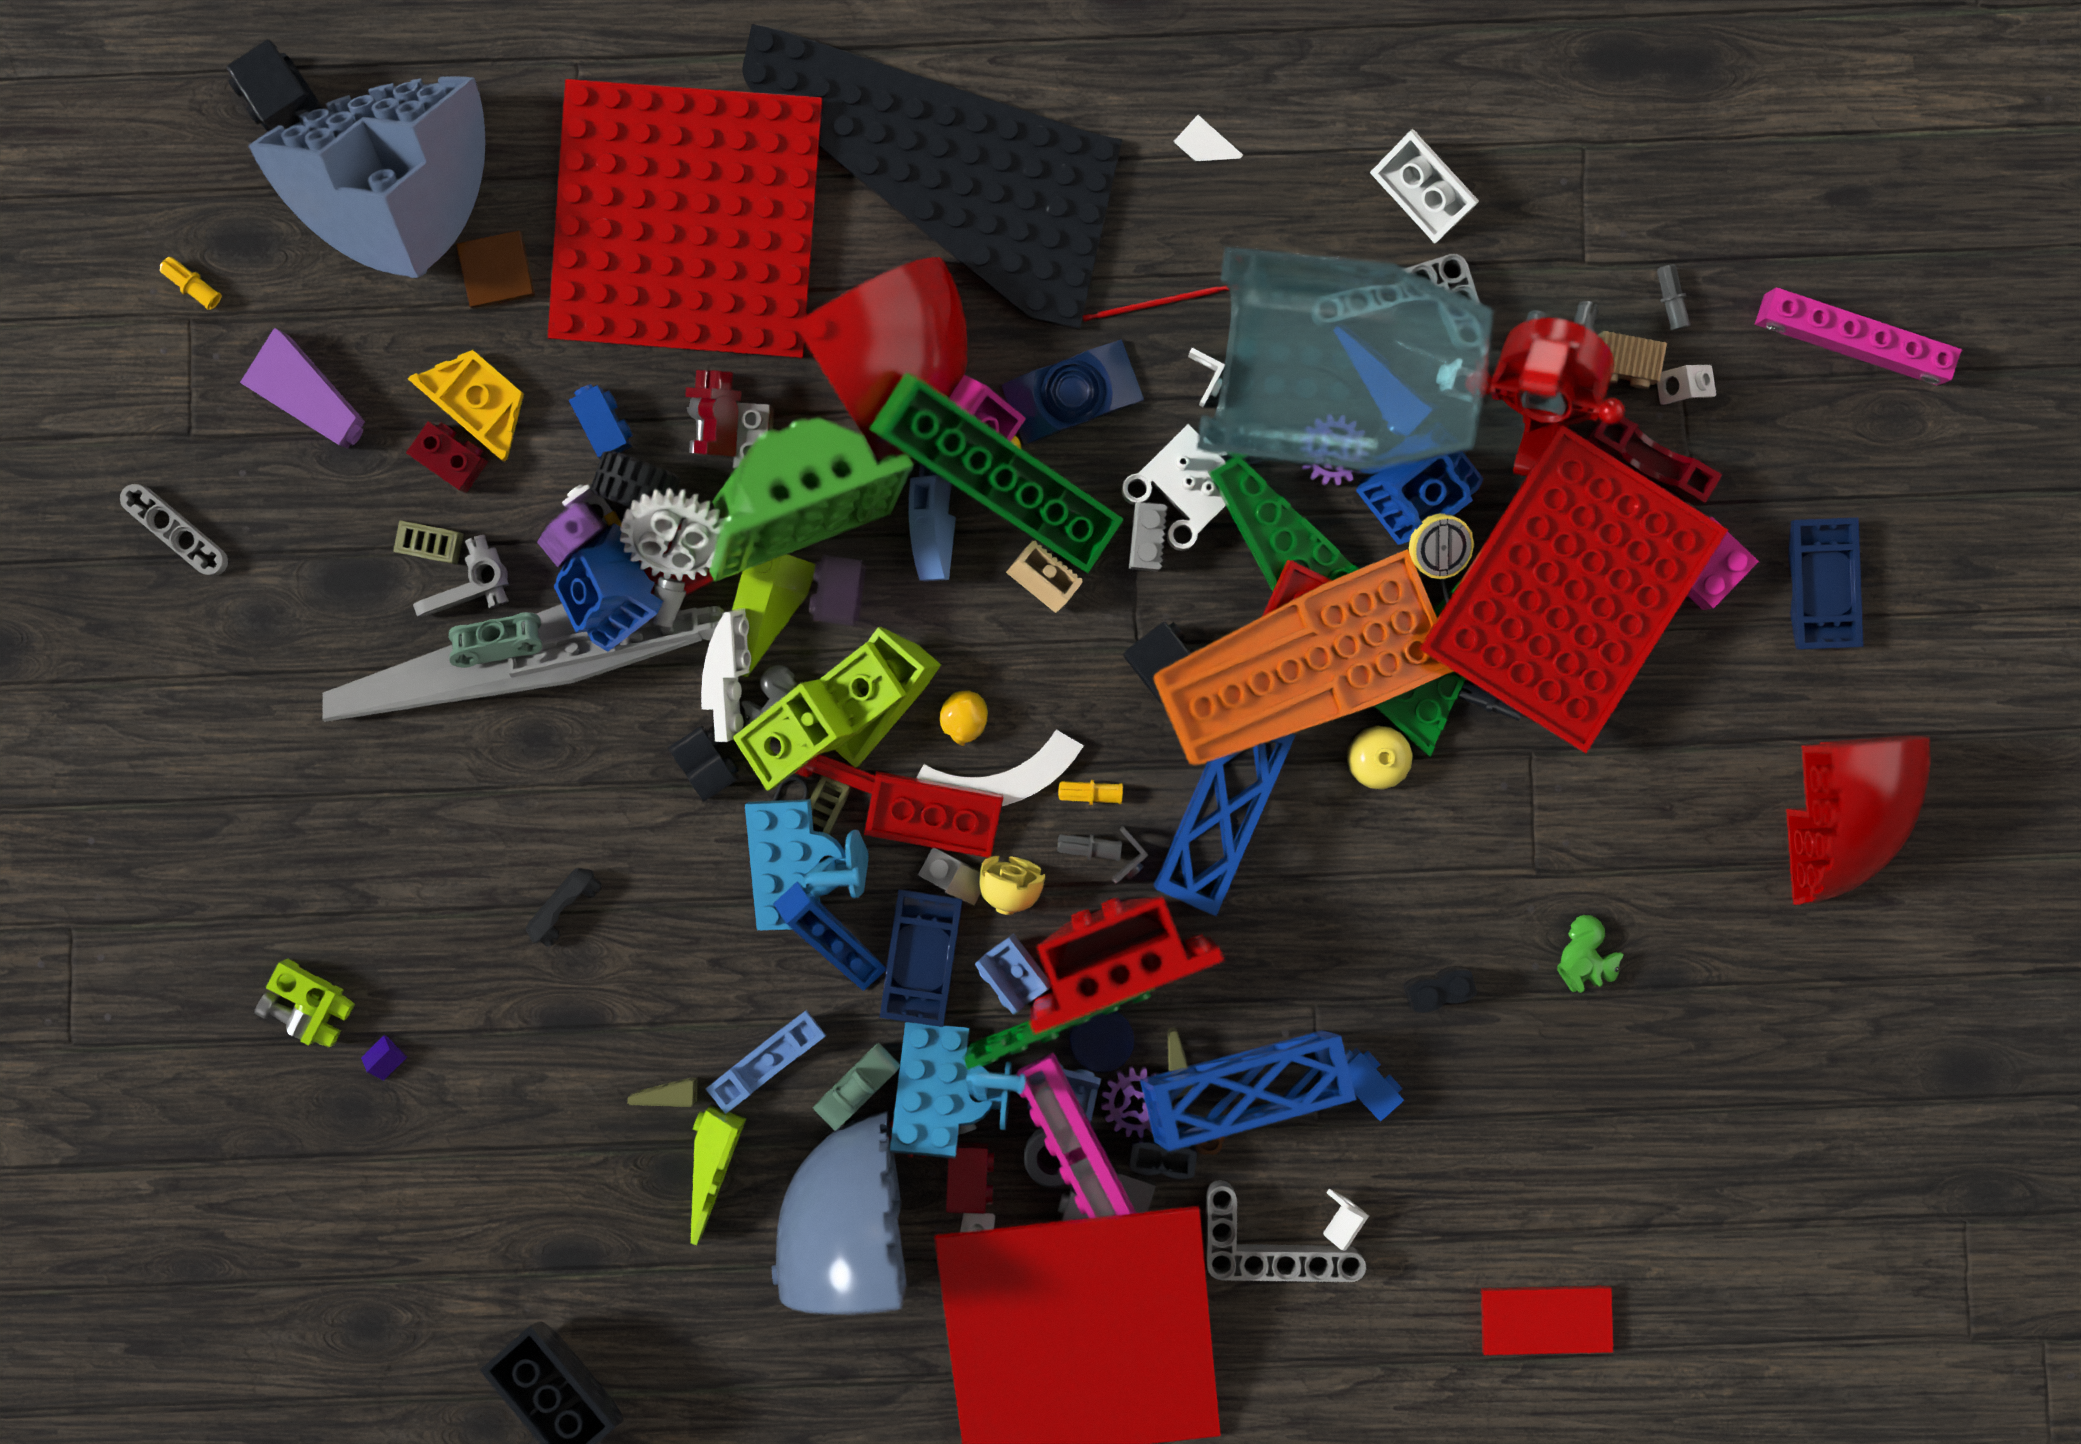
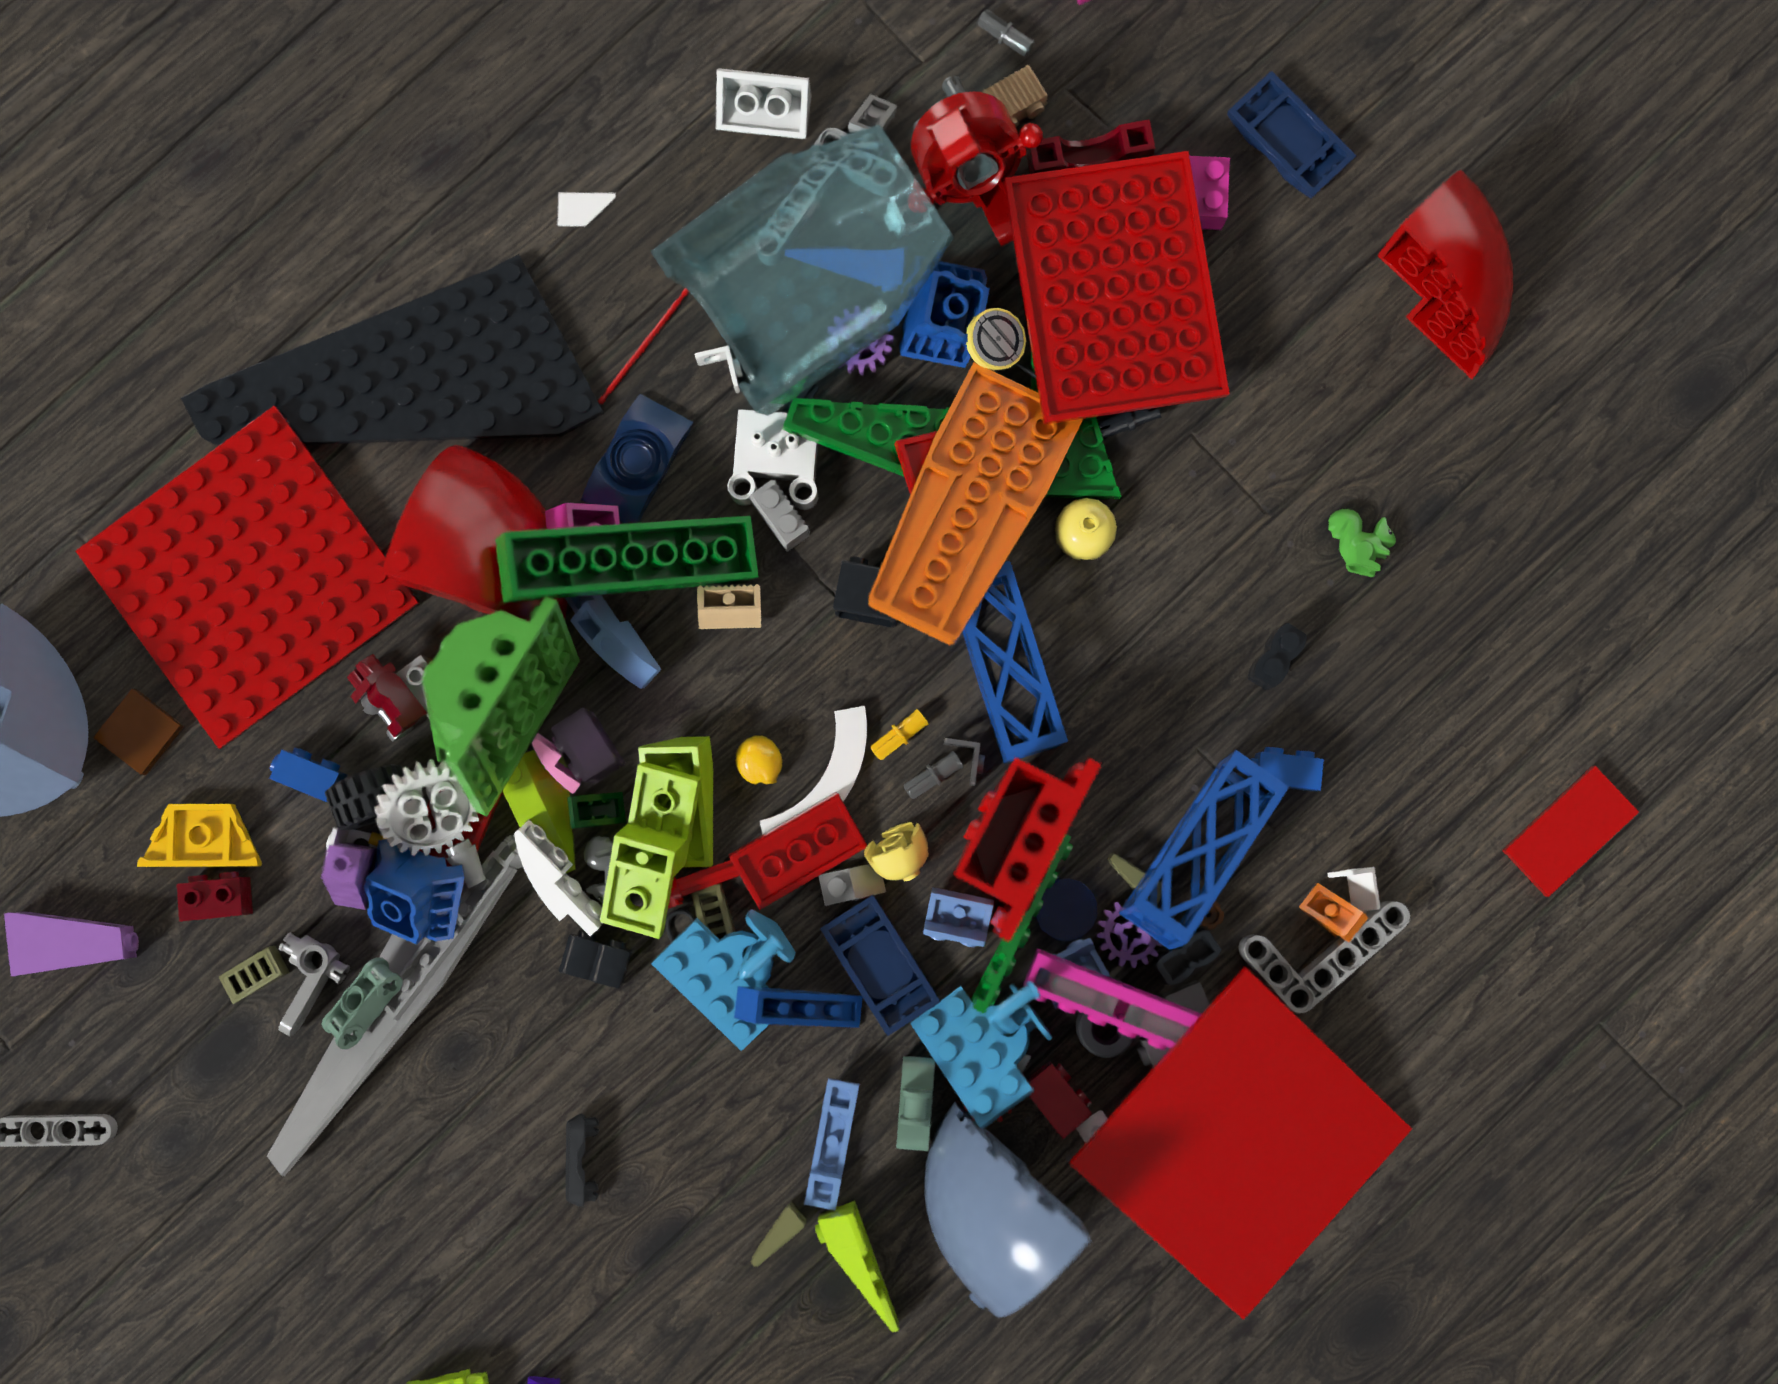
camera: 30 degrees left, 5 degrees down
white bracket [1657,365,1716,405] -> none
none -> bright pink slope [532,733,582,794]
none -> dark green slope [567,792,626,829]
none -> light grey slope [848,94,897,150]
none -> orange slope [1299,883,1368,942]

